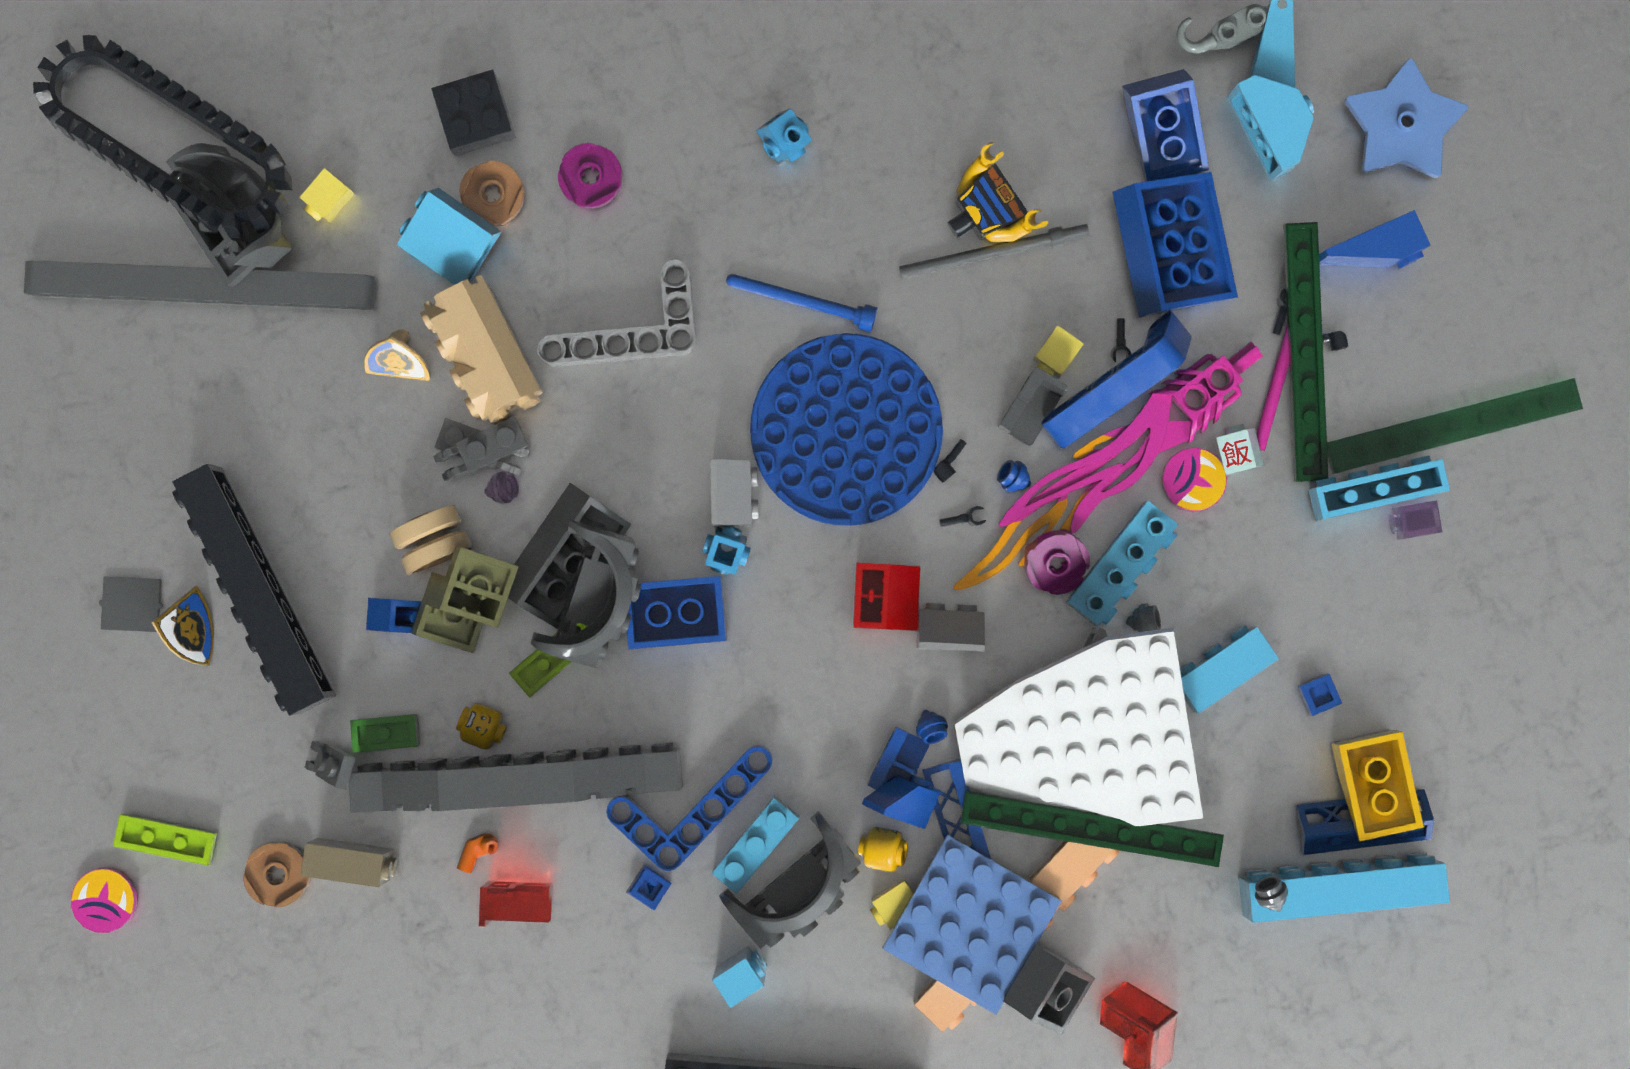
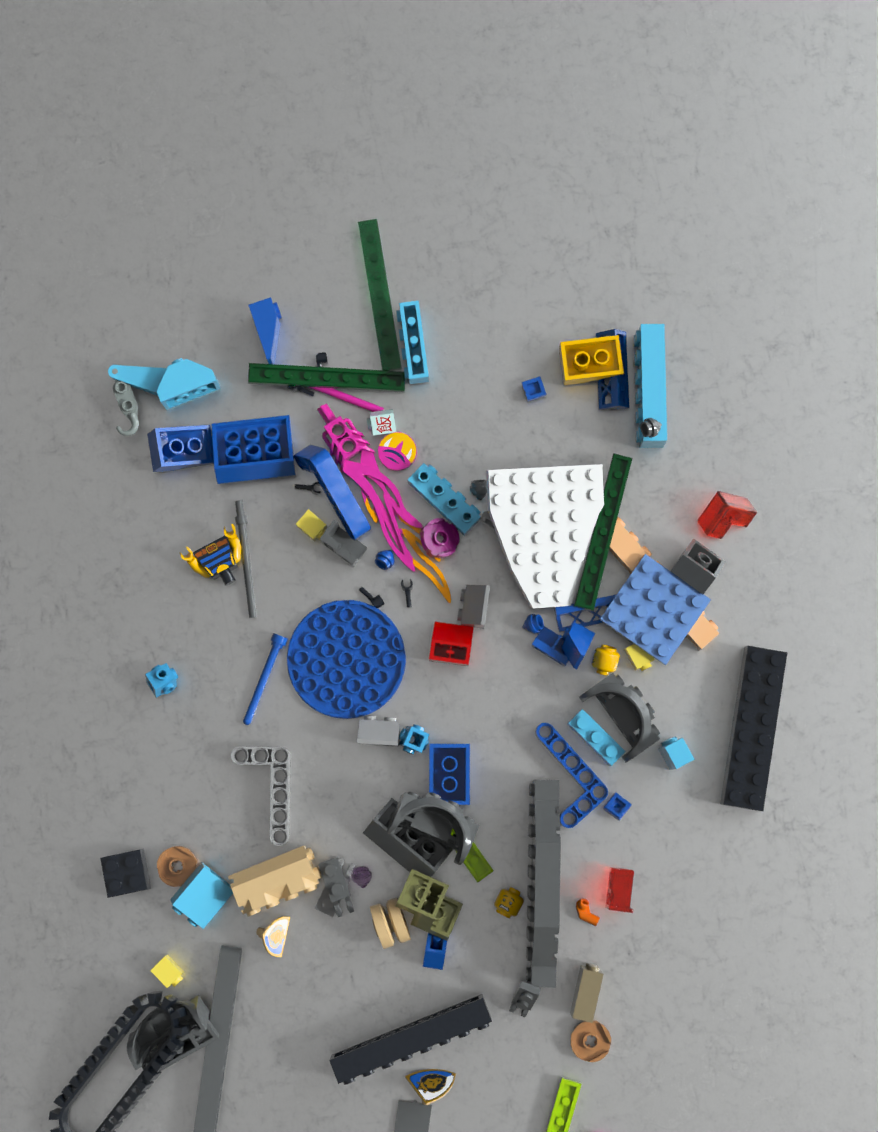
camera: 85 degrees left, 5 degrees down
bright green plate [350,714,419,753] -> none
magenta plate [558,143,623,209] -> none
medium azure brick [1180,625,1279,714] -> none
medium blue plate [1344,59,1468,178] -> none
clear purple brick [1389,500,1442,540] -> none

